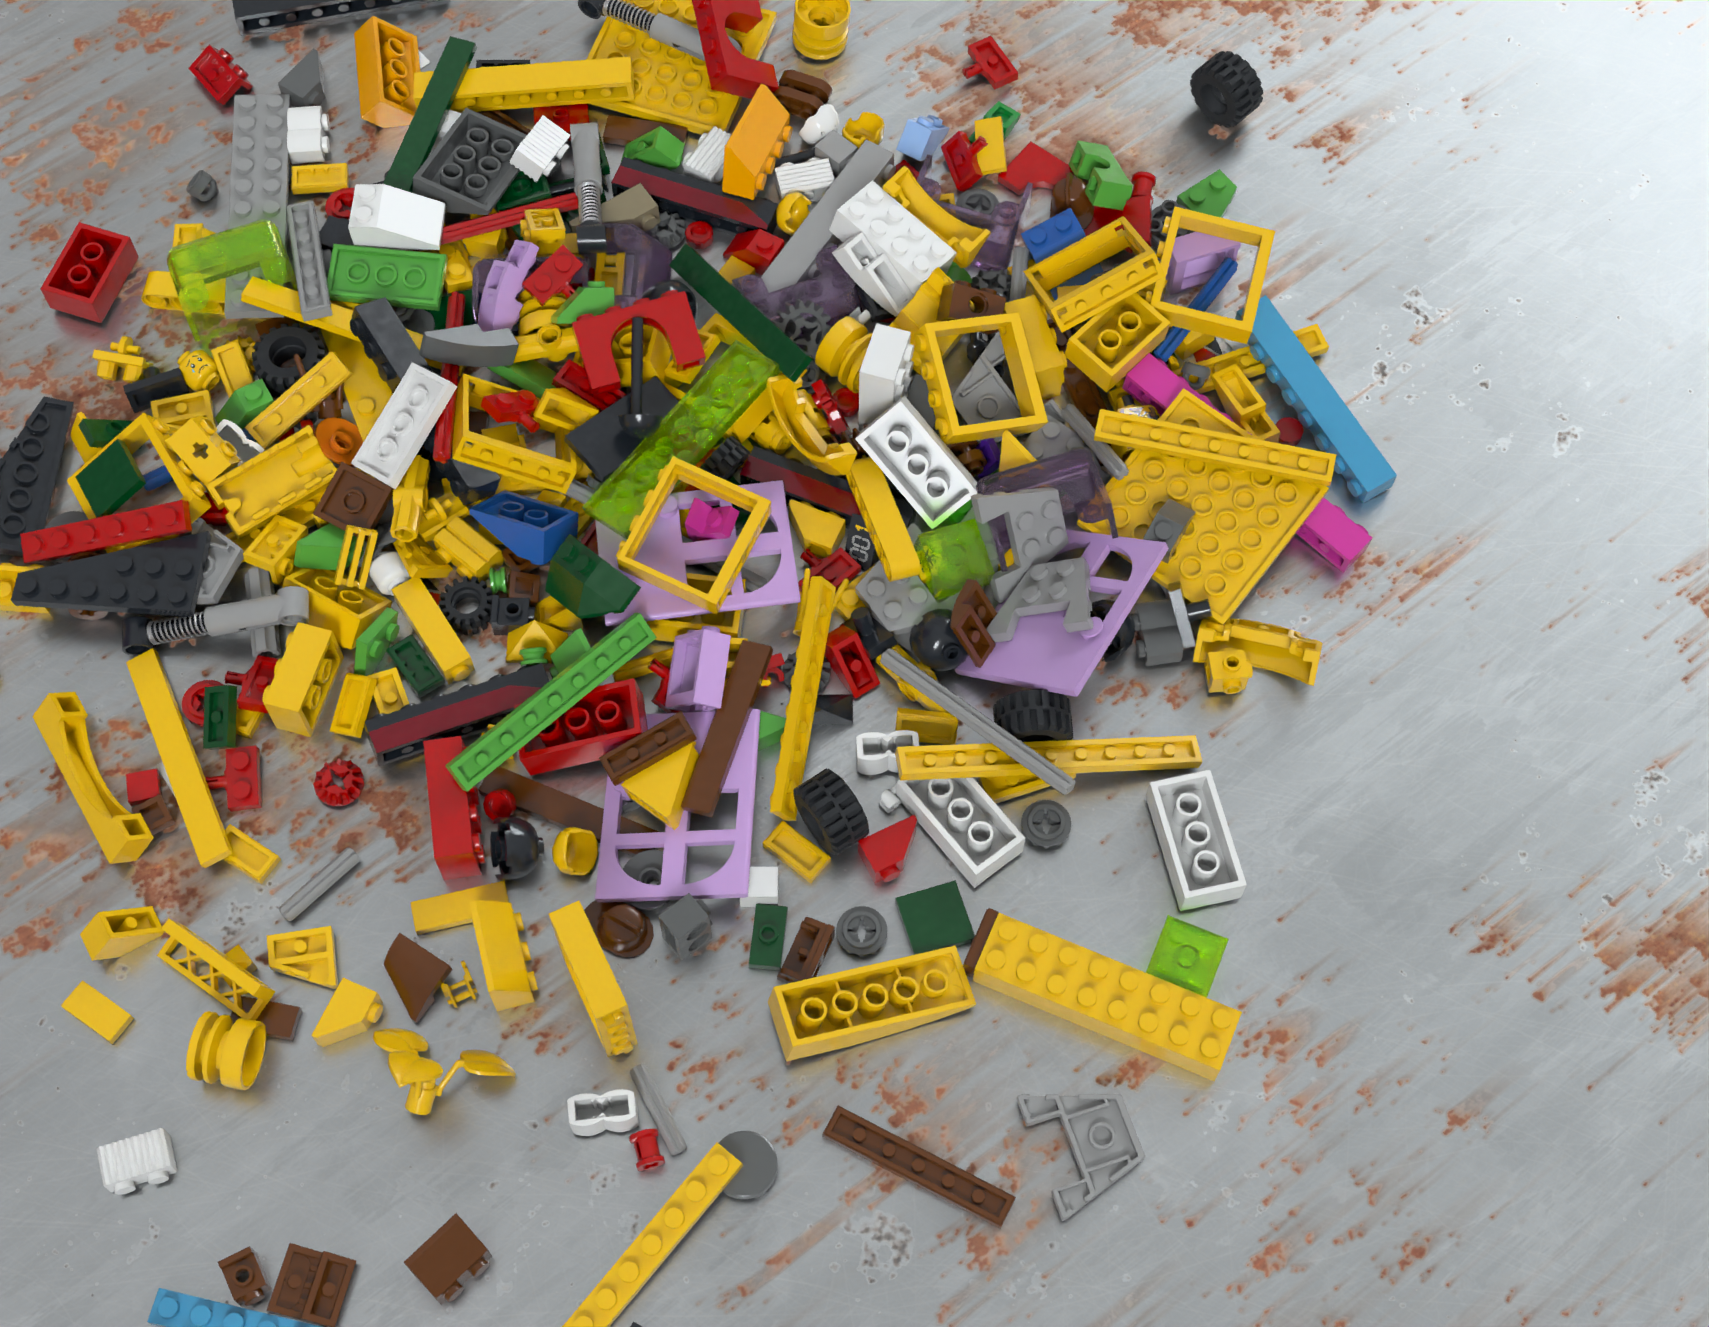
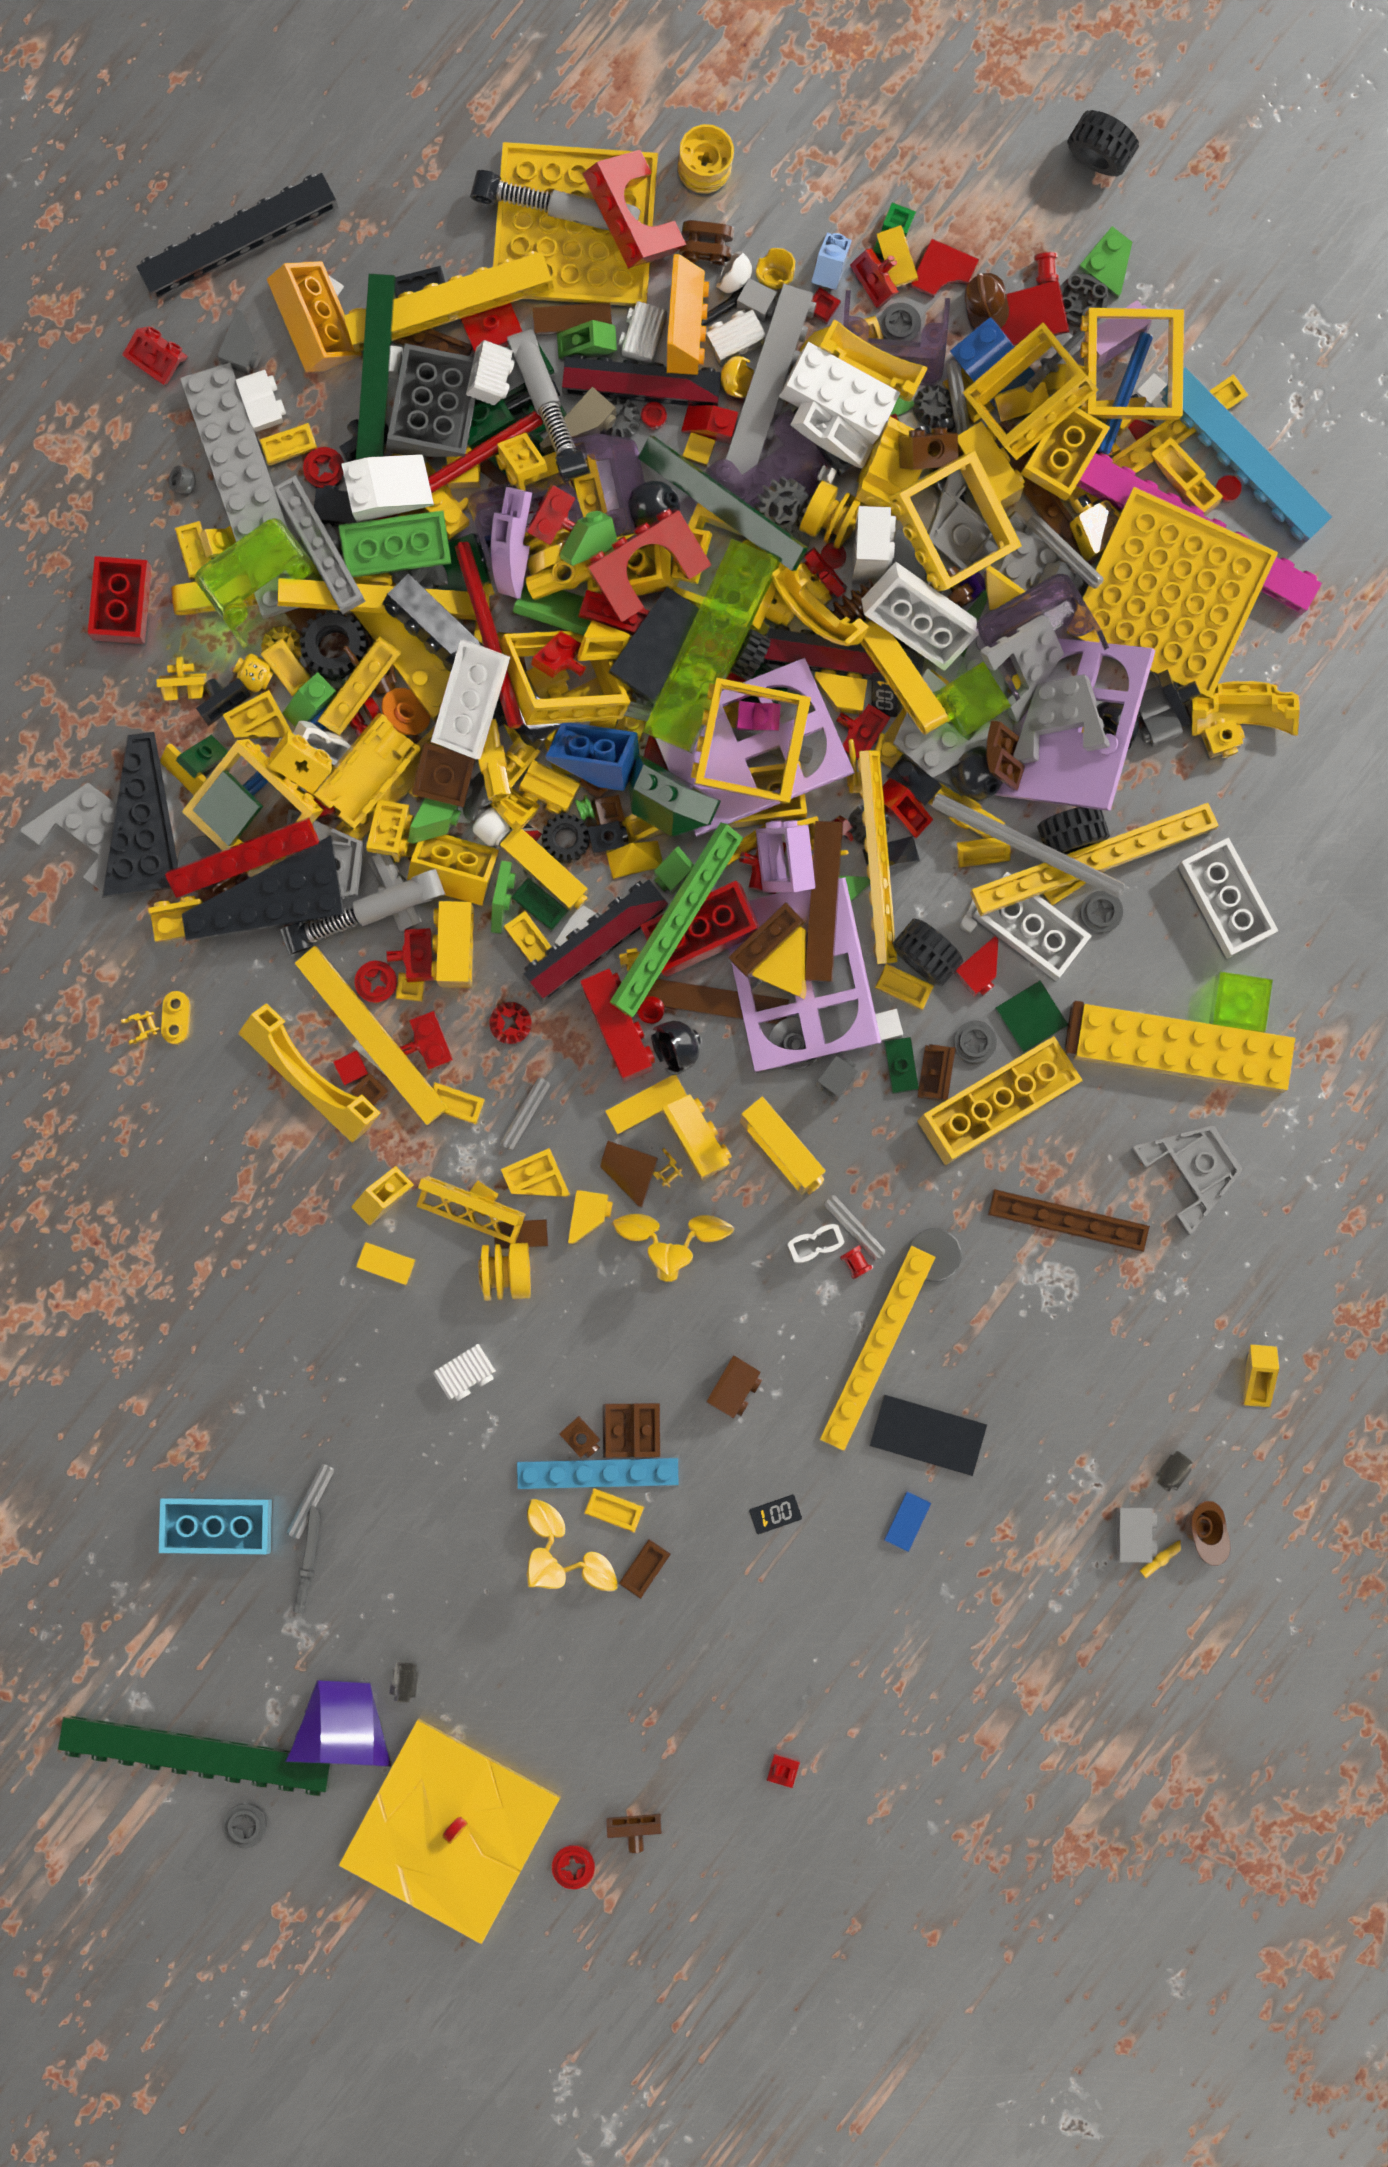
camera: 15 degrees left, 20 degrees up
dark green plate [203,685,237,750] -> none
yellow tile [330,672,377,739] -> none
yellow tile [333,525,378,590] -> none
dark grey slope [419,324,519,367] -> none
bright green bush [519,647,548,667] -> none
yellow hair [552,827,598,876] -> none
reddish brown piece [584,901,654,958] -> none
black piece [618,317,662,439] -> none
white brick [856,730,919,775] -> none
red plate [962,36,1018,90] -> none
bright green arch [1069,141,1132,210] -> none
yellow plate [1094,409,1337,486] -> none
dark grey slope [1143,499,1196,564] -> none
dark grey tile [1181,361,1211,390] -> none

